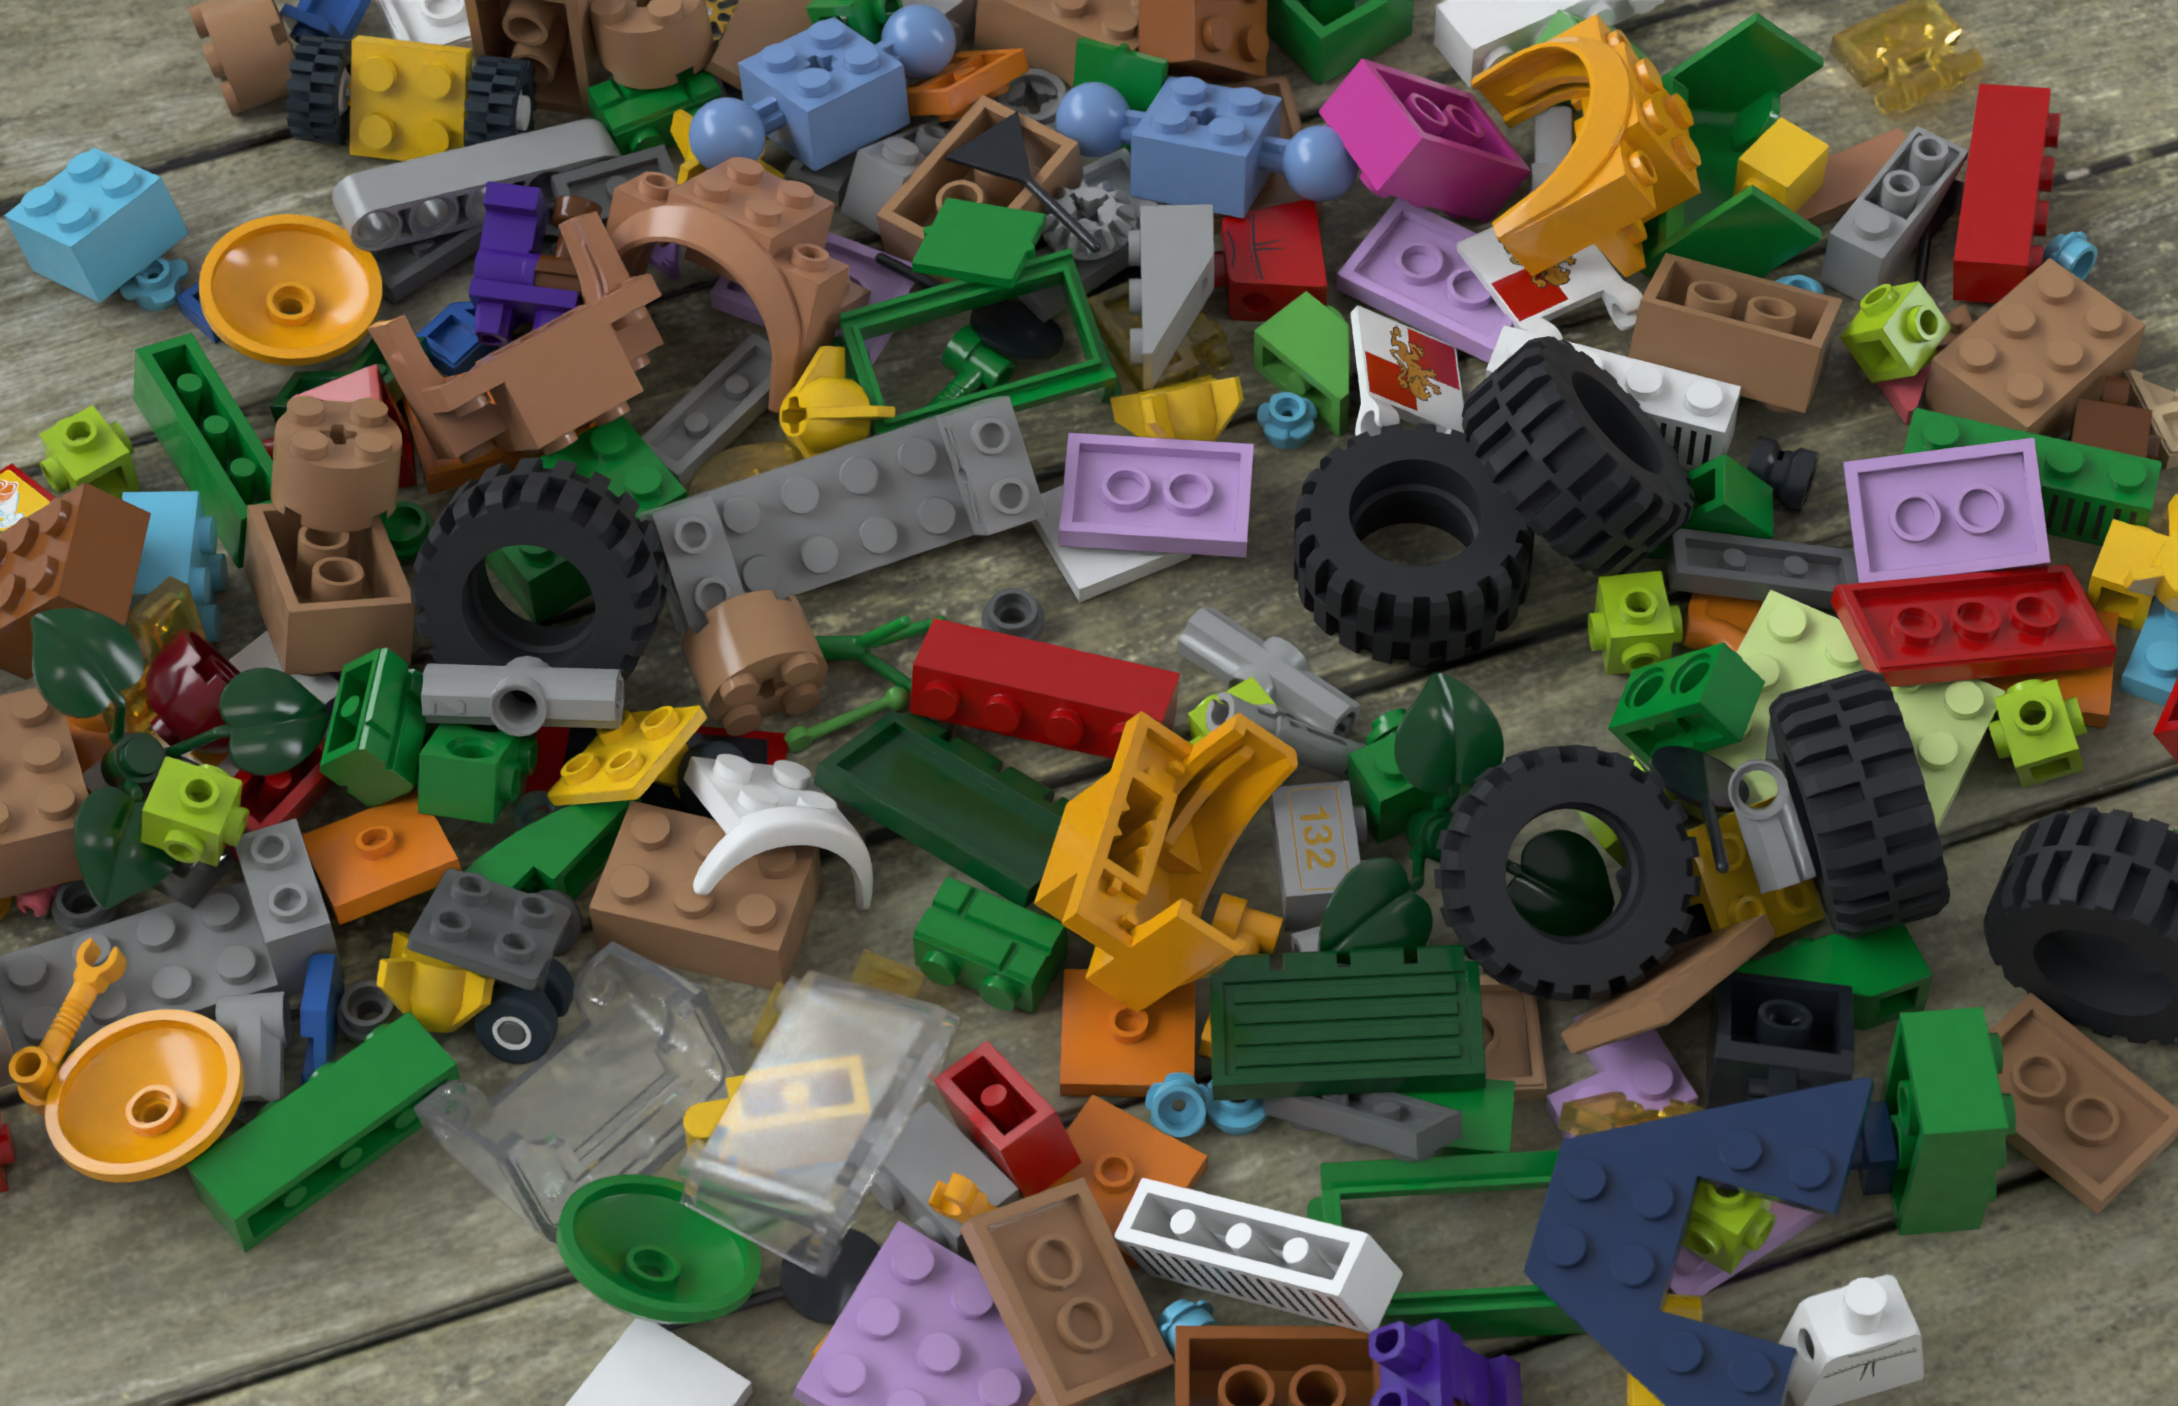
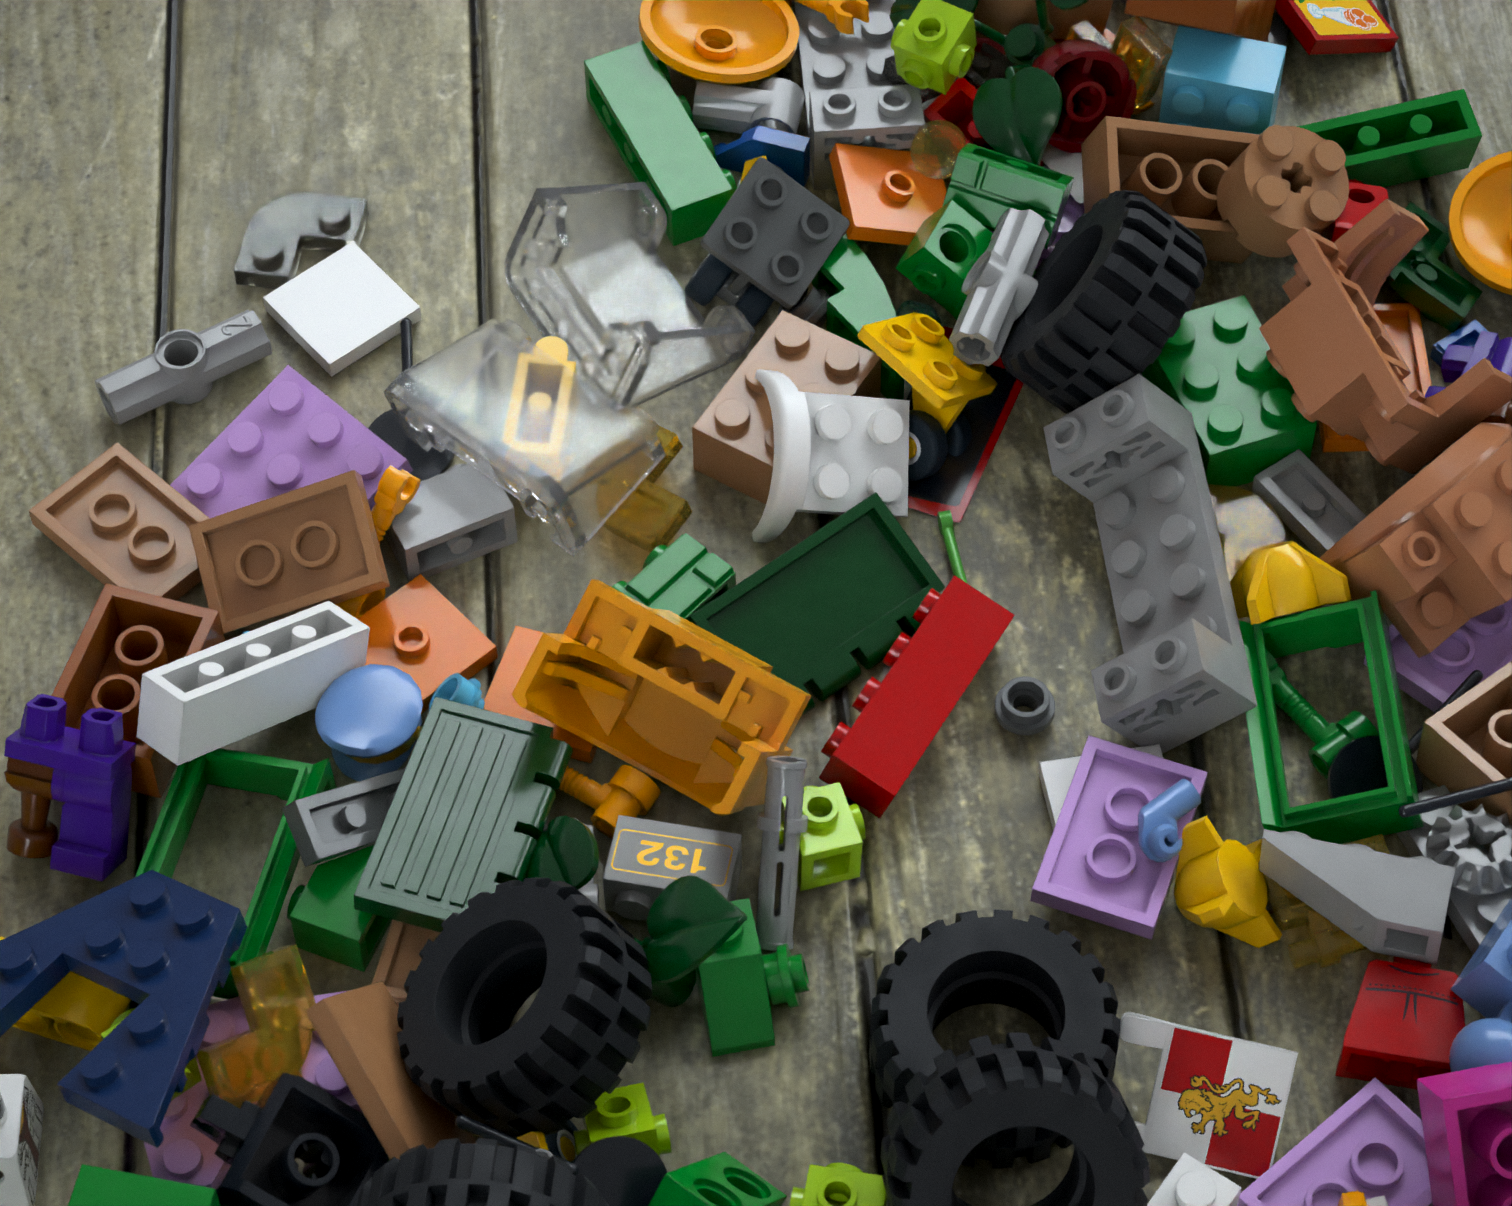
camera: 105 degrees right, 0 degrees up
lime brick [39,405,141,499] -> none
green plate [379,501,434,561] -> none
green dish [556,1174,761,1325] -> none
medium nougat brick [681,590,828,736] -> none
green plant [815,615,947,694] -> none
green piece [911,198,1047,289] -> none
red brick [933,1040,1082,1199] -> none
light grey piece [1178,607,1361,739] -> none
bright green slope [1254,291,1349,437] -> none
medium azure plate [1257,392,1317,449] -> none
none -> medium blue piece [315,664,423,781]
none -> clear yellow tile [911,120,966,179]
none -> medium blue arm [1138,779,1201,862]

